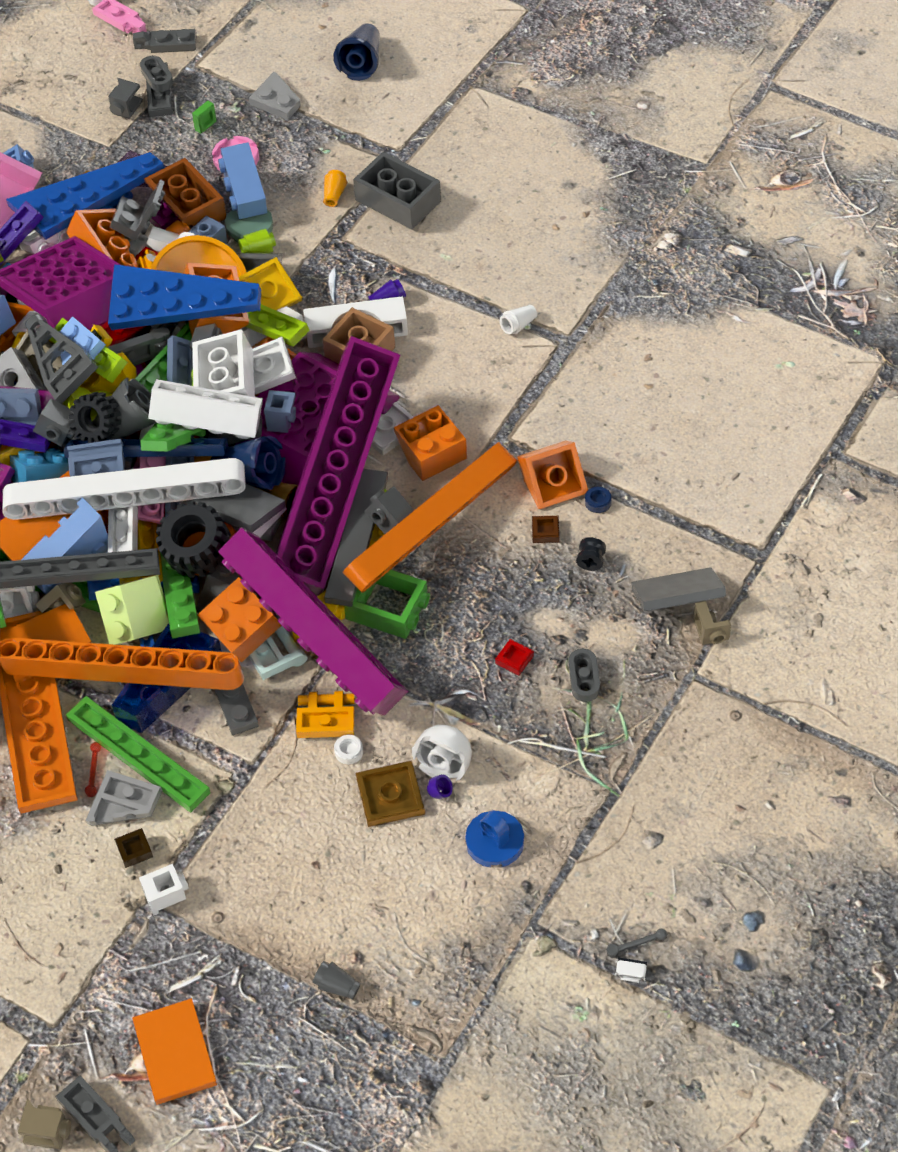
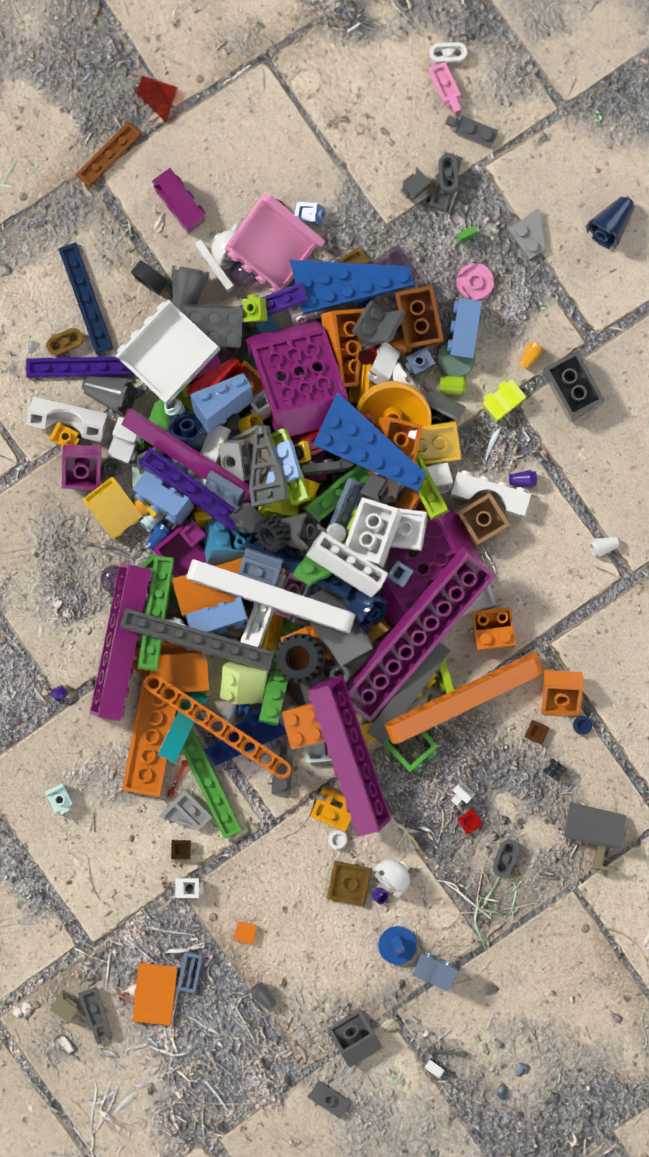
camera: 20 degrees right, 30 degrees up
dark grey brick [365,486,414,534] -> none
none -> teal slope [157,692,208,763]
none -> sand blue tile [177,952,204,994]
none -> orange tile [234,921,258,945]
none -> dark grey plate [308,1081,351,1119]
none -> dark grey slope [327,1009,383,1068]
none -> sand blue brick [412,952,458,992]
none -> white tile [451,781,475,805]
none -> neon yellow brick [482,380,526,423]

